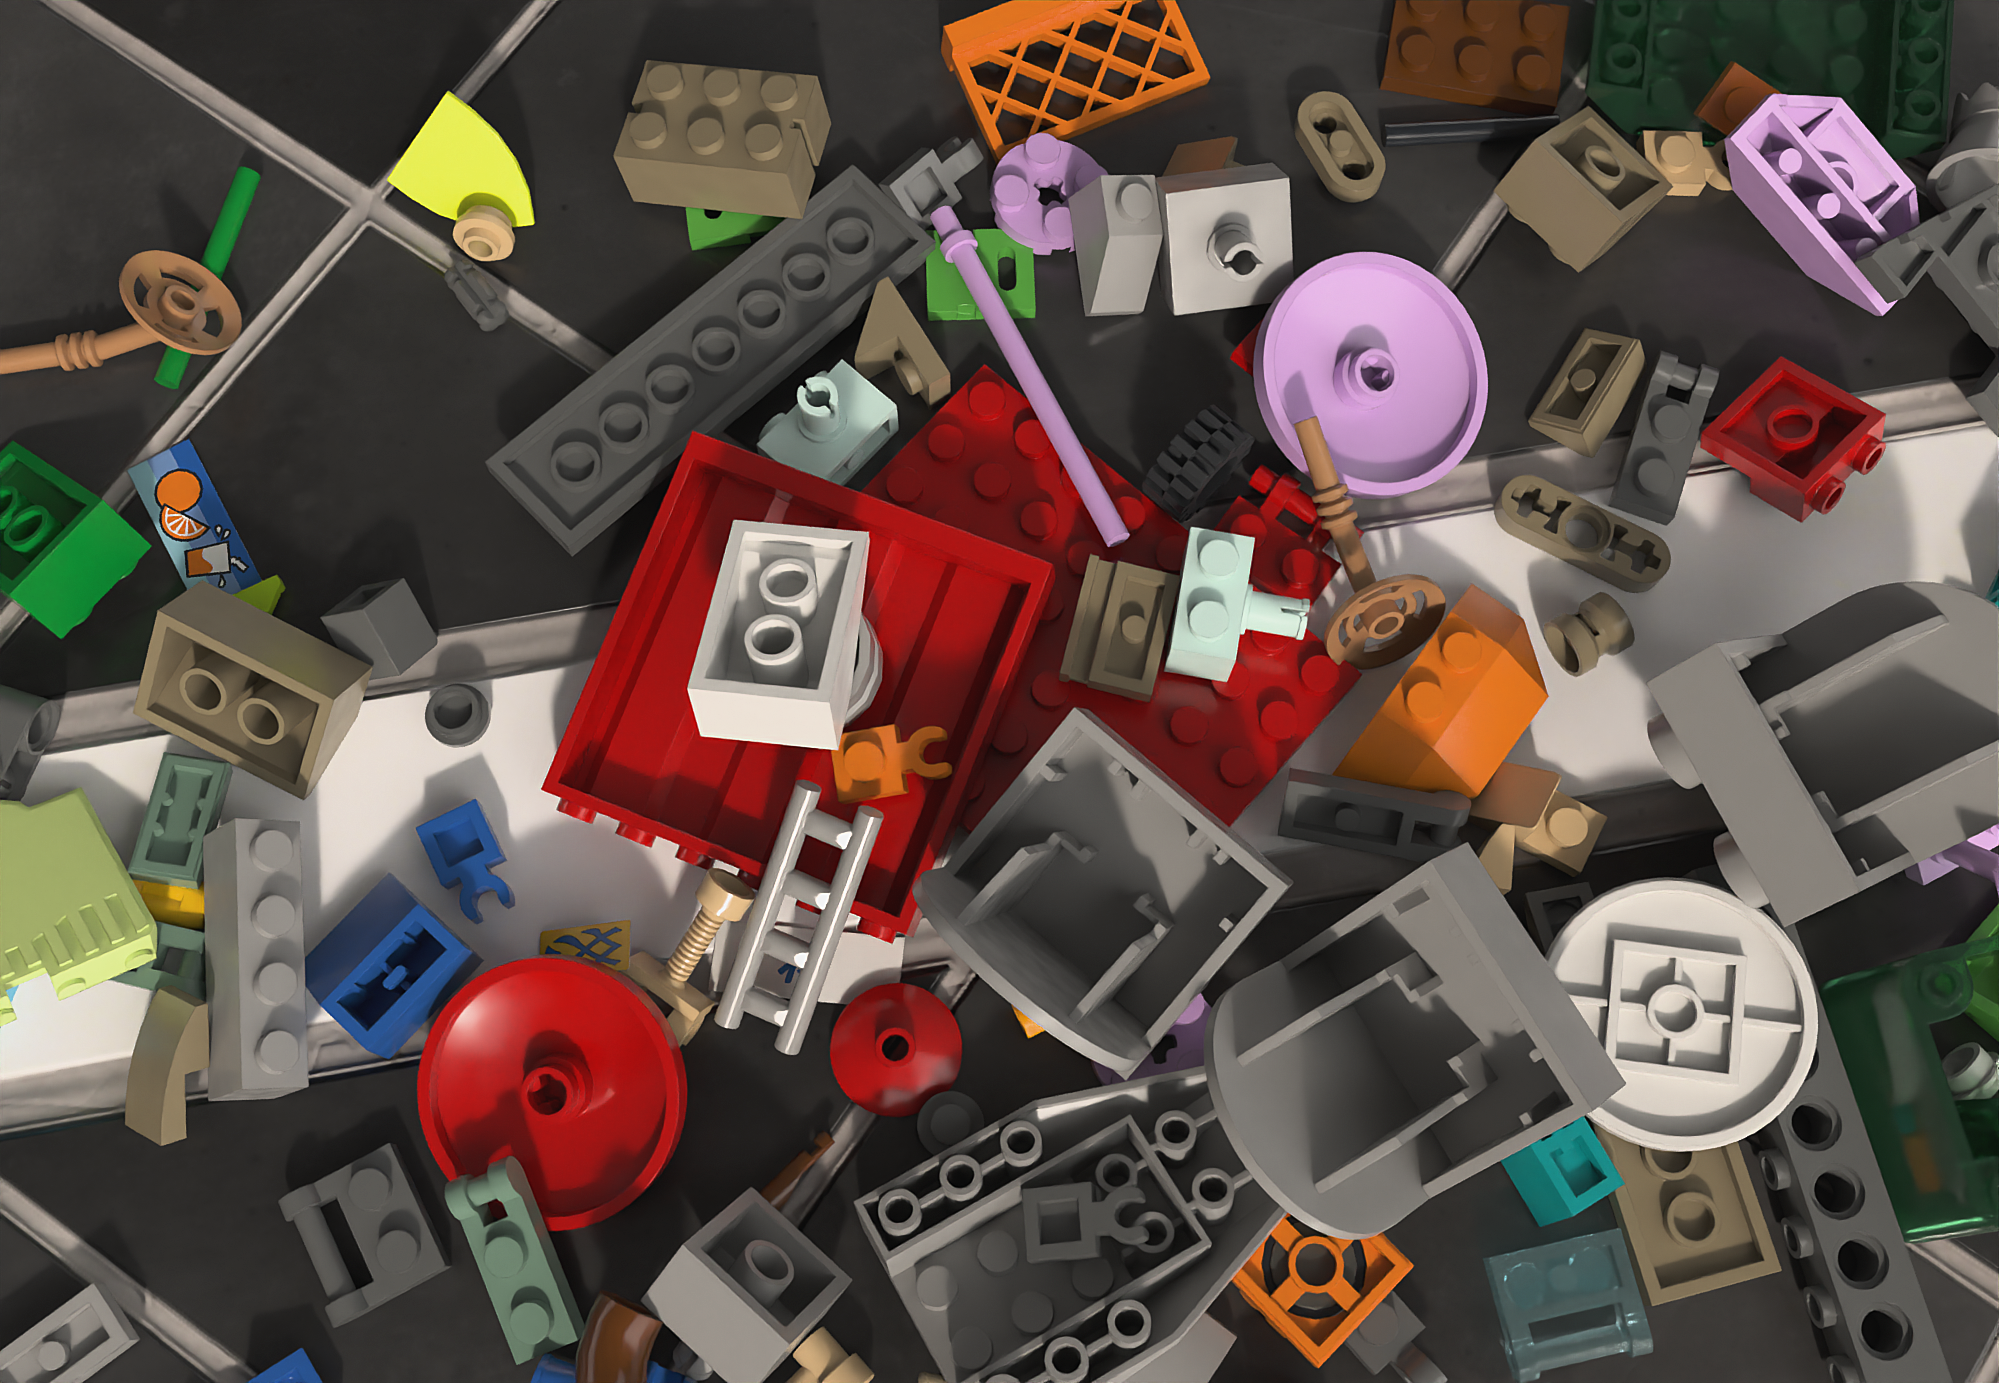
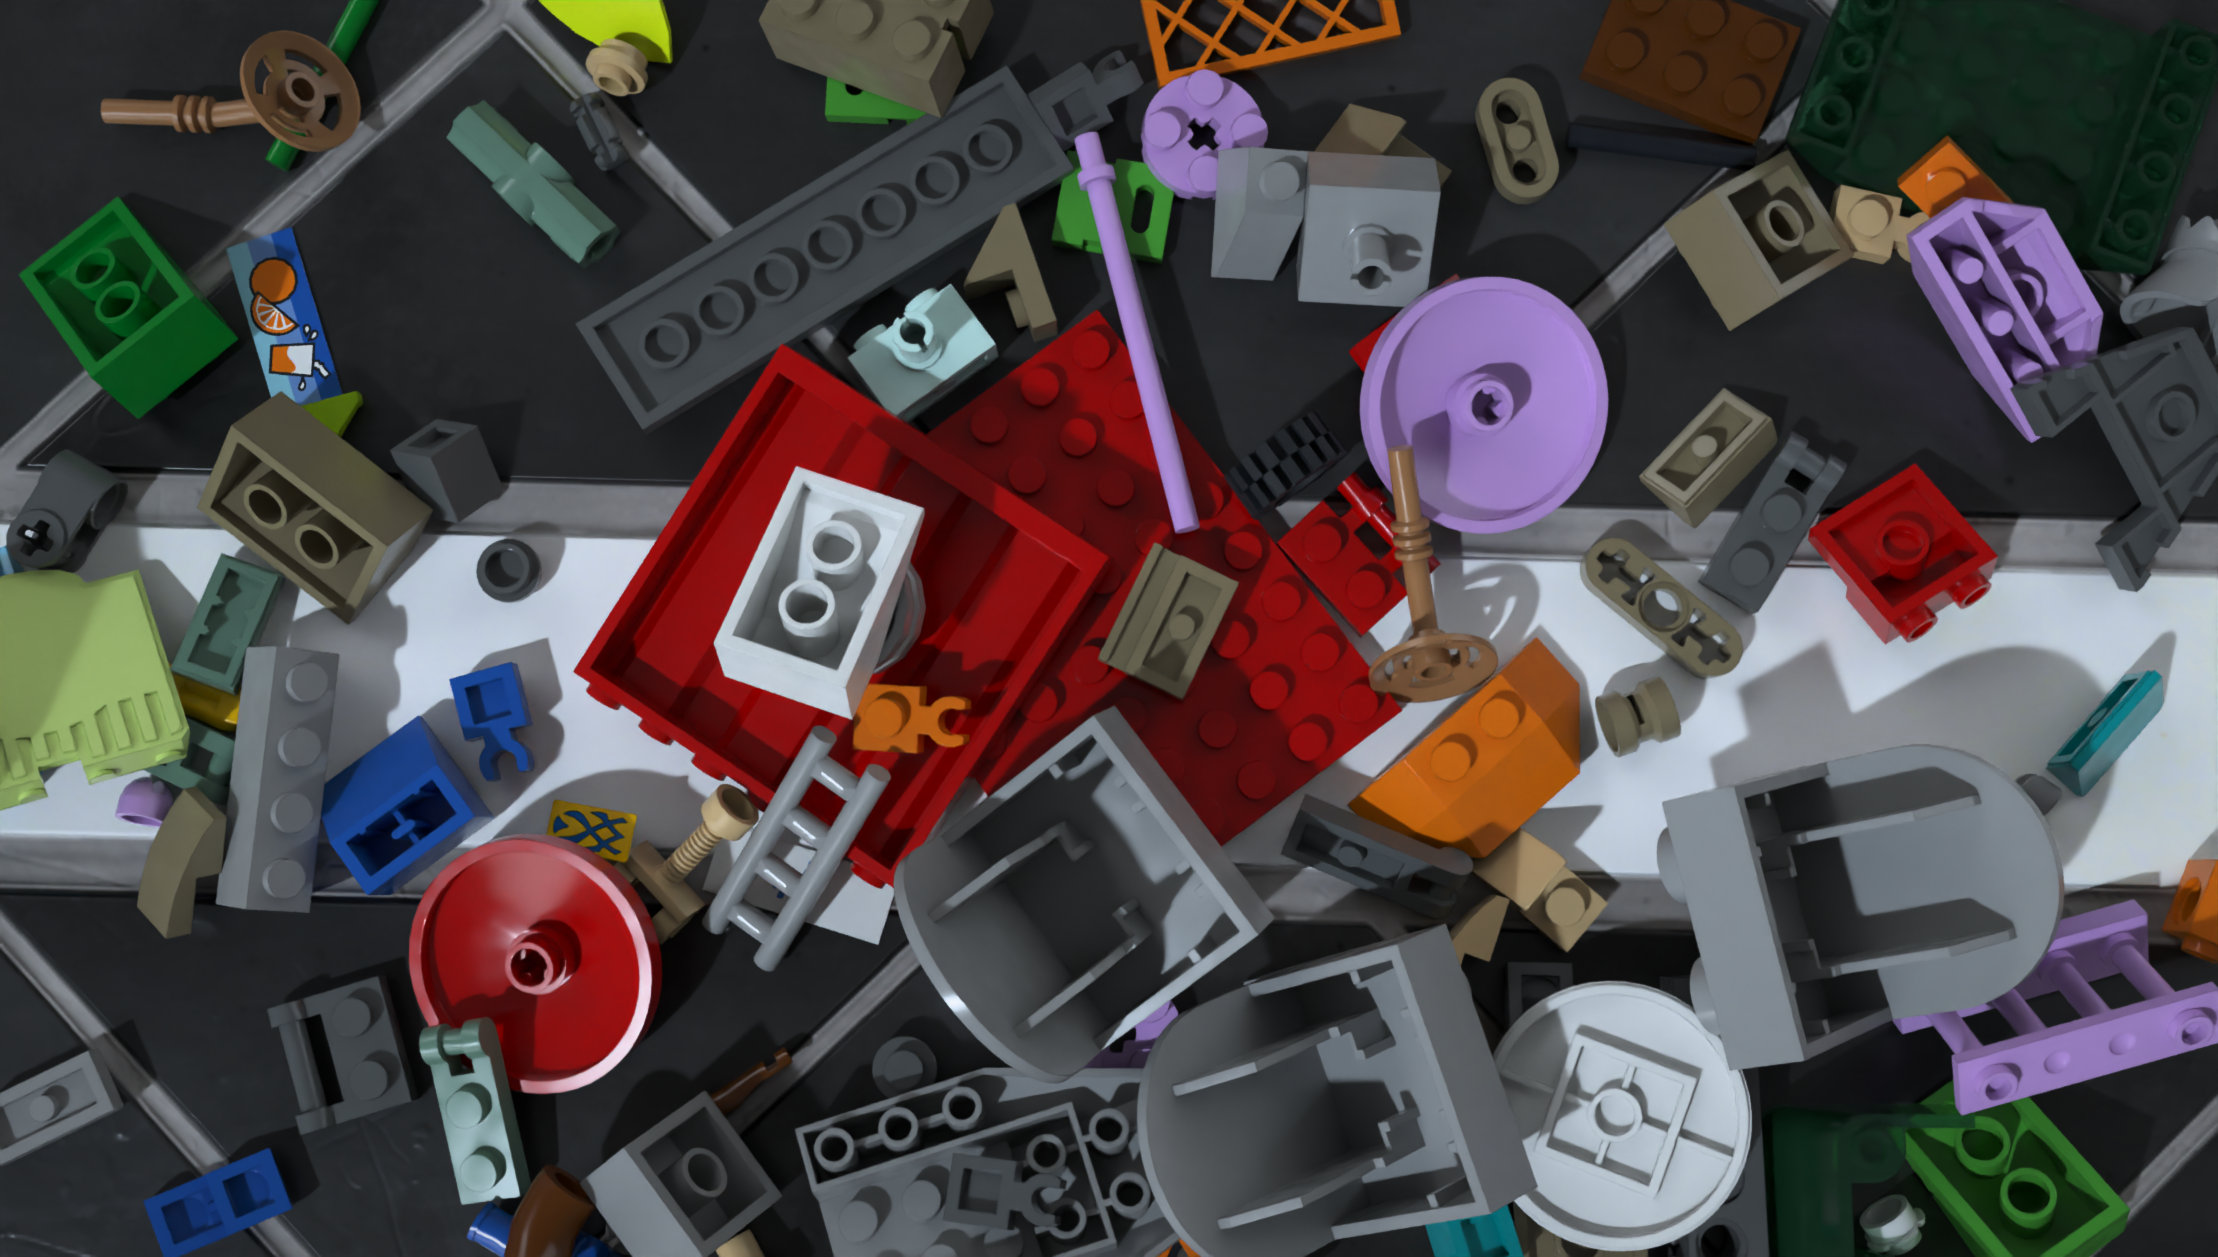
camera: 15 degrees right, 10 degrees up
red dish [830,983,962,1117] -> none
light aqua brick [1164,527,1310,682] -> none
none -> lavender hinge [115,777,173,827]
none -> sand green piece [446,100,621,269]

